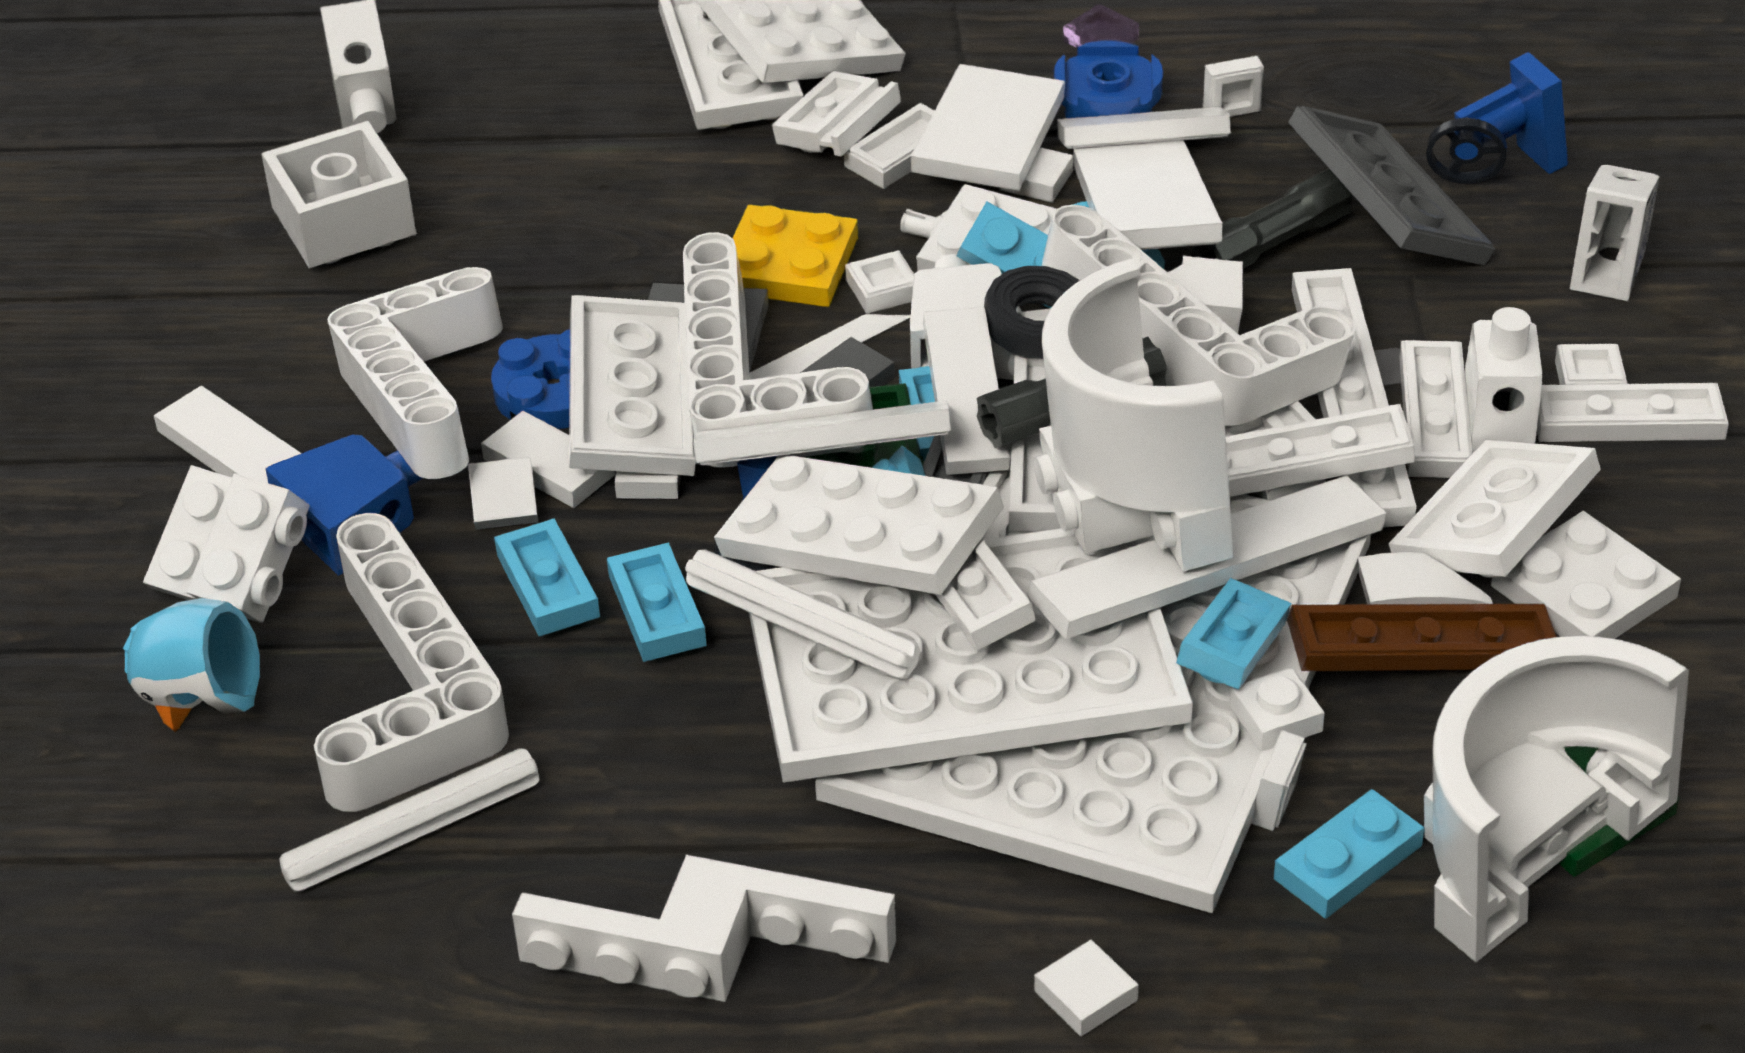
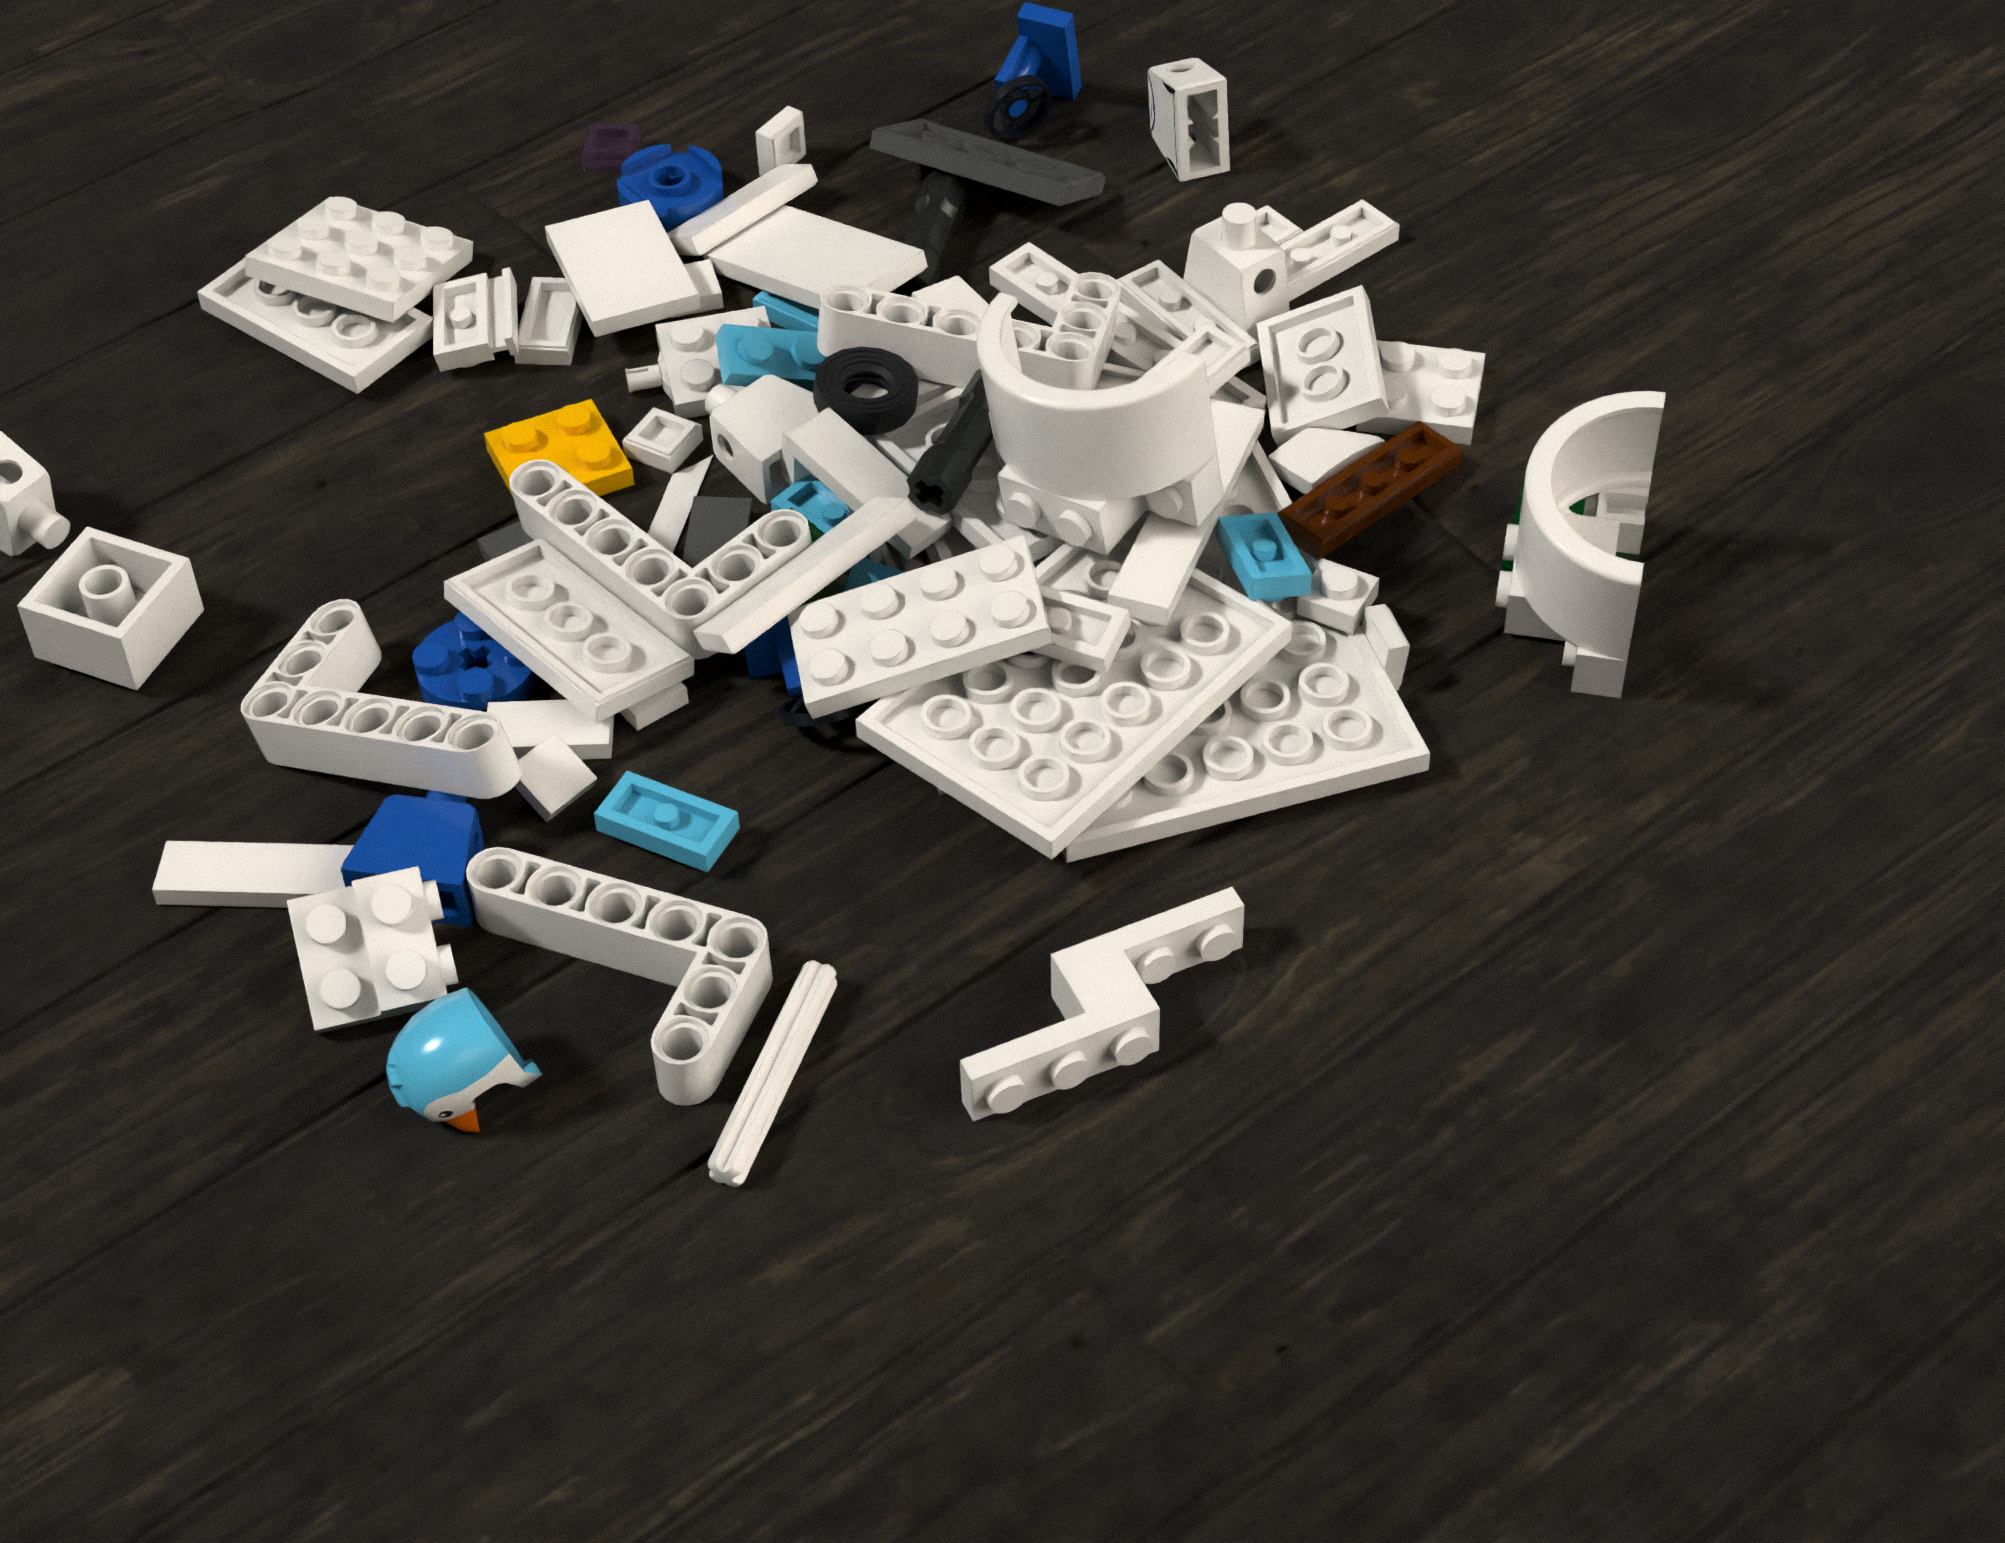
camera: 40 degrees left, 5 degrees up
medium azure plate [607,542,707,662] -> none
white axle [685,549,920,680] -> none
white tile [1034,940,1138,1037] -> none
medium azure plate [1274,789,1425,919] -> none

